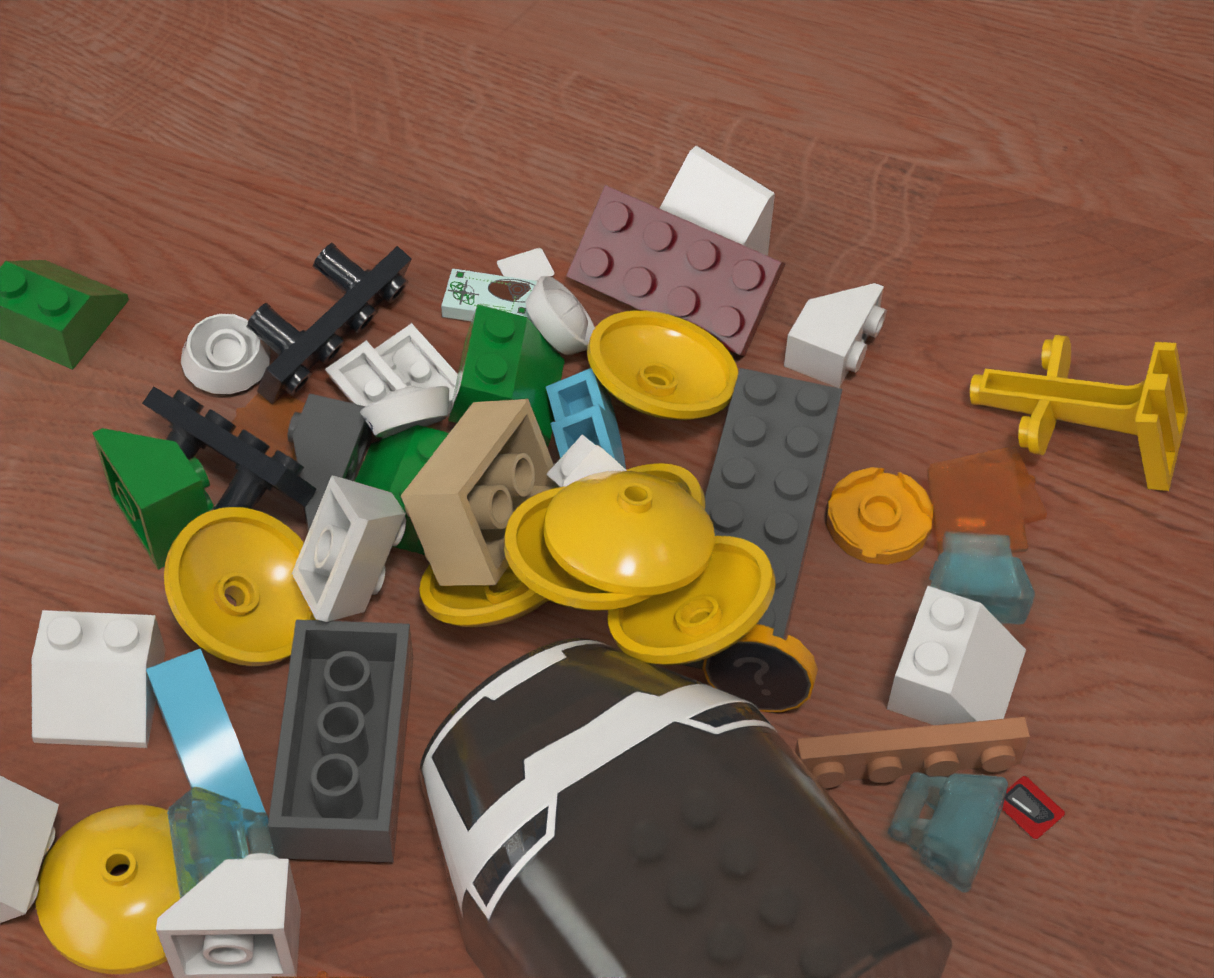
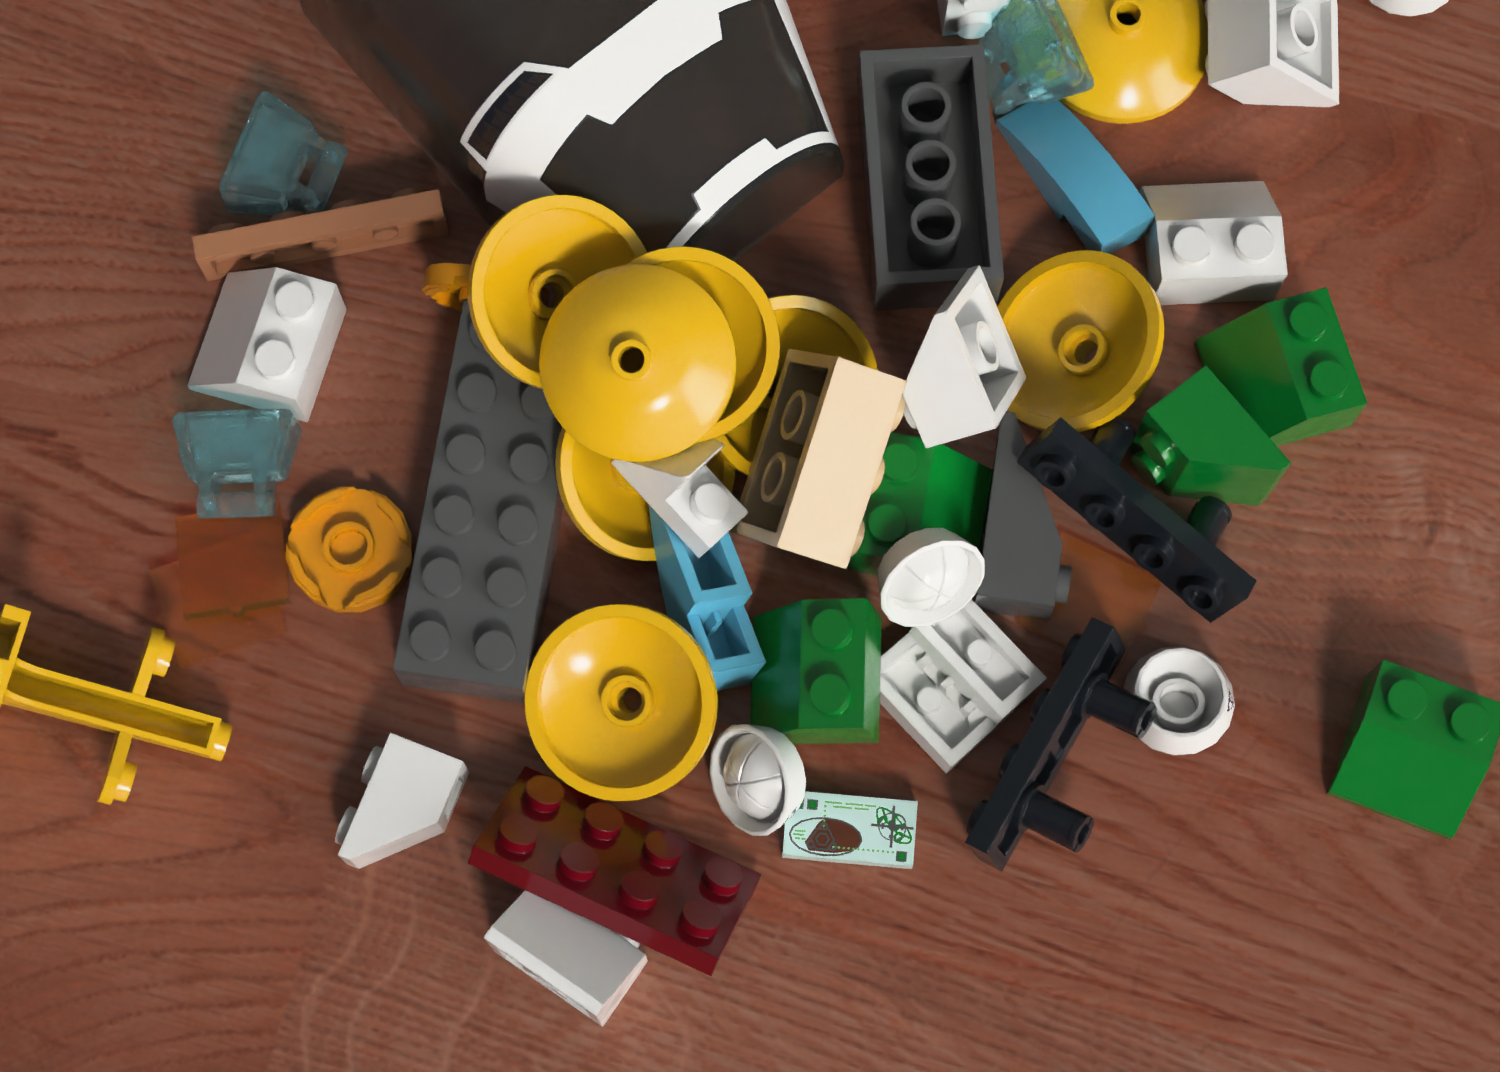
camera: 175 degrees right, 20 degrees up
white sticker [497,248,555,281] -> none
sticker [995,776,1065,840] -> none
none -> green slope [1194,287,1368,446]

